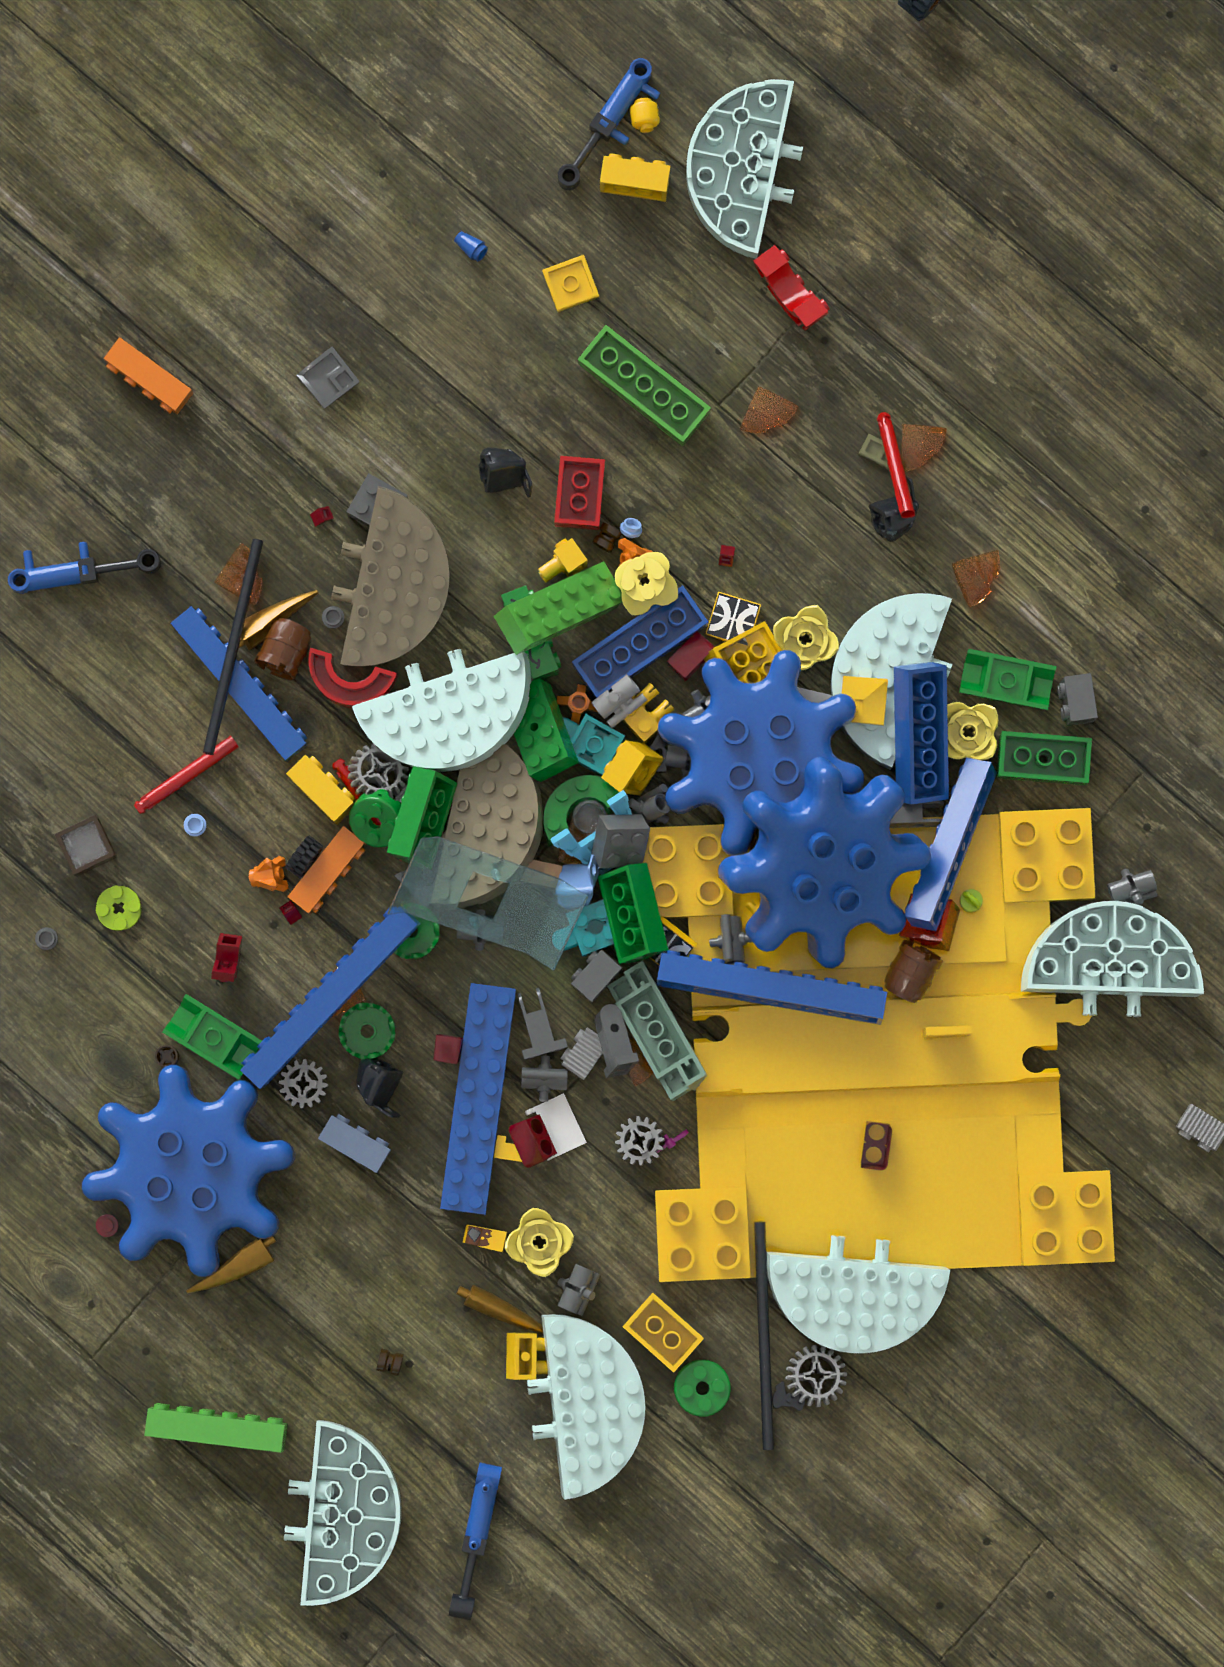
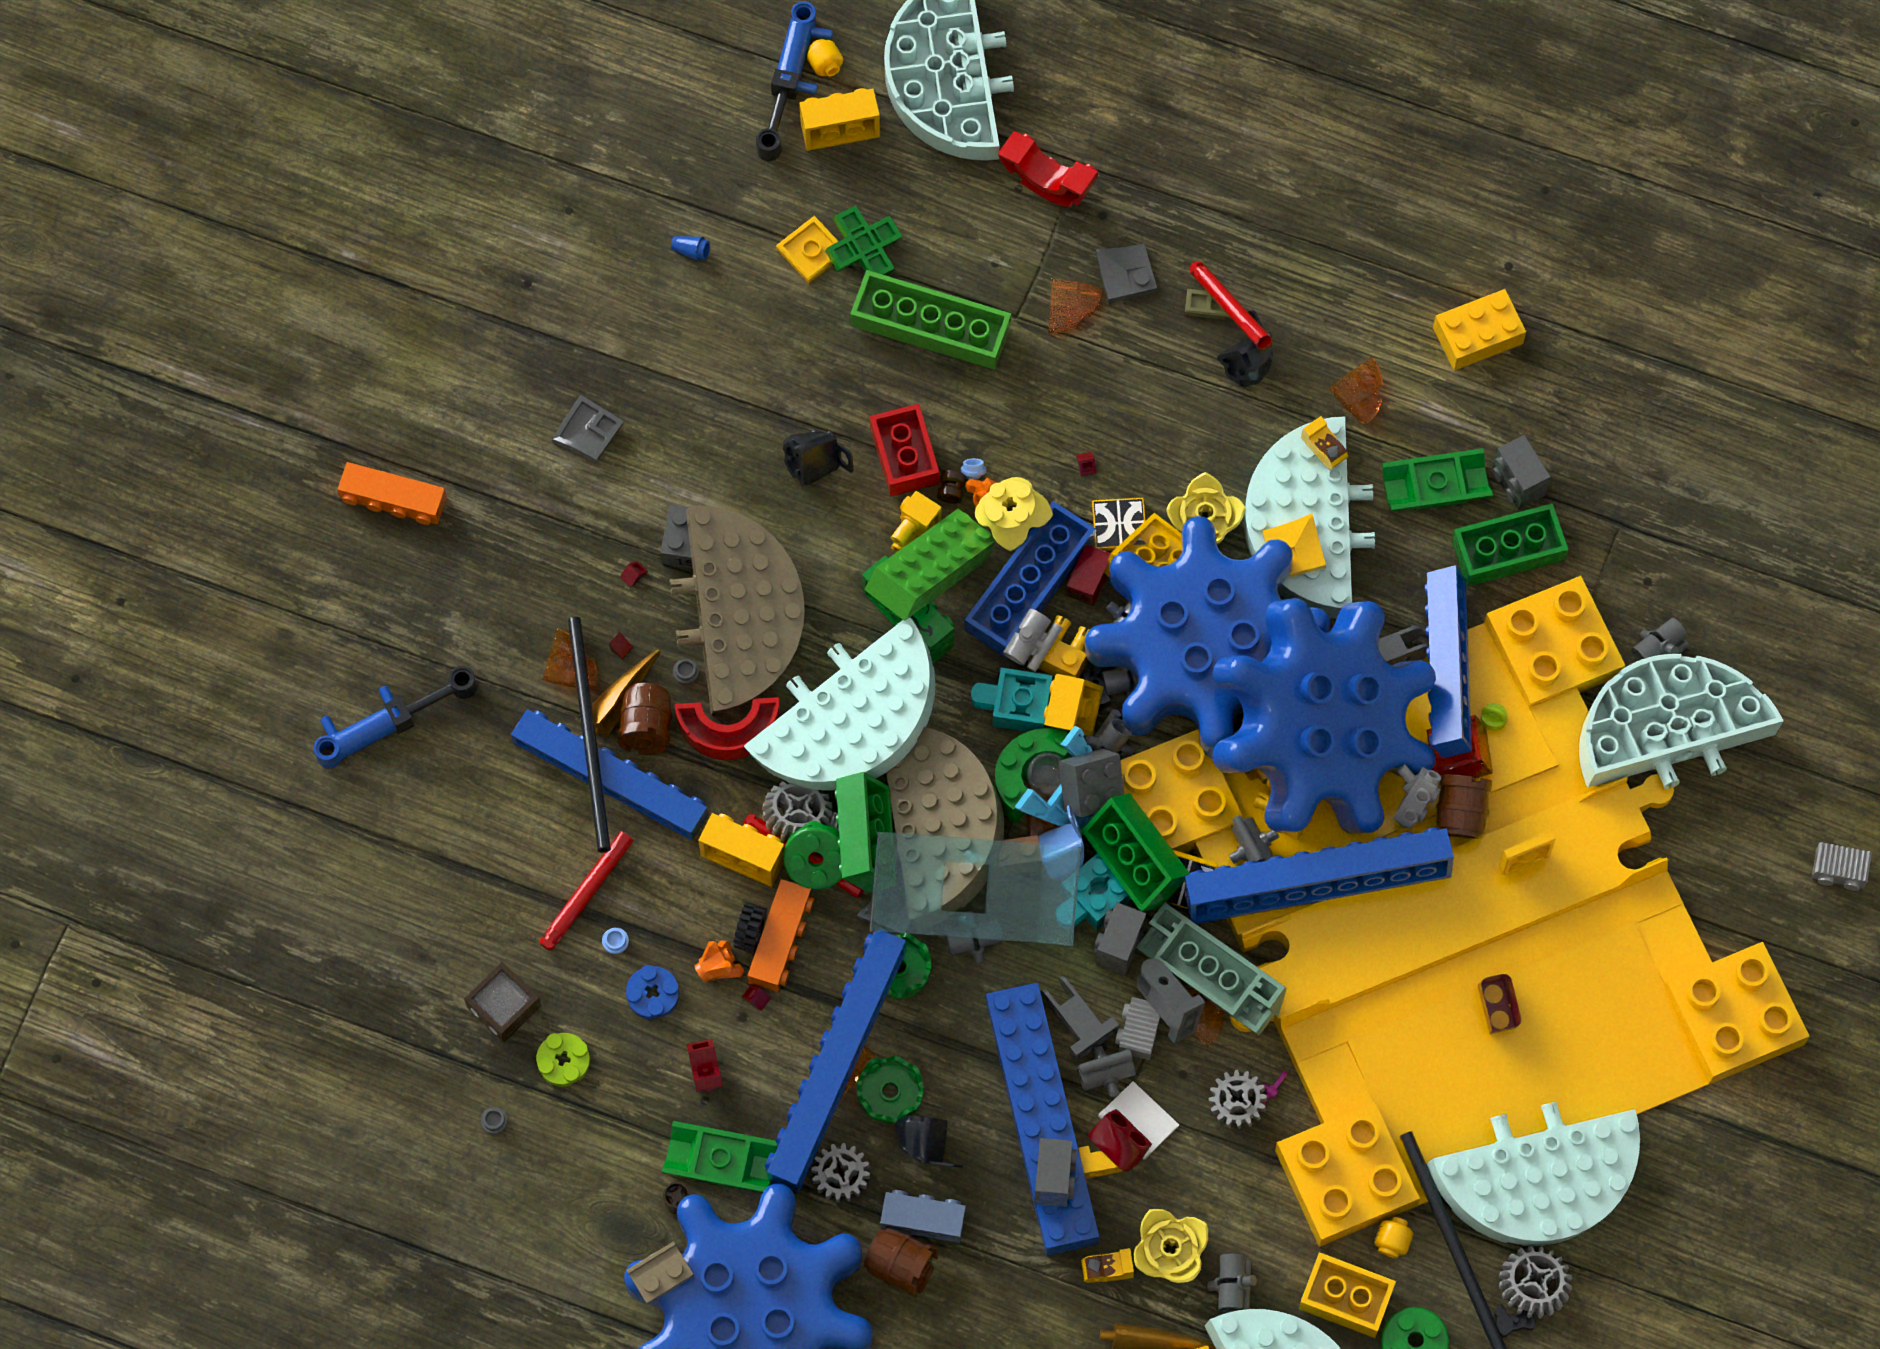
camera: 20 degrees left, 15 degrees down
dark red piece [433,1034,463,1064] -> none
green brick [514,678,579,782] -> none
orange rock [557,684,598,724] -> none
blue brick [894,662,949,804] -> none
clear orange brick [901,424,947,471] -> none
light yellow brick [947,702,999,760] -> none
none -> dark red piece [609,632,633,659]
none -> blue plate [626,965,679,1020]
none -> dark tan plate [627,1241,695,1305]
none -> green plate [825,205,903,275]
none -> reddish brown piece [864,1228,939,1298]
none -> dark grey brick [1034,1138,1077,1207]
none -> dark grey plate [1096,243,1157,303]
none -> yellow leg [1301,416,1348,469]
none -> yellow head [1374,1217,1414,1259]
none -> light grey brick [1393,764,1441,829]
none -> yellow brick [1433,289,1526,371]

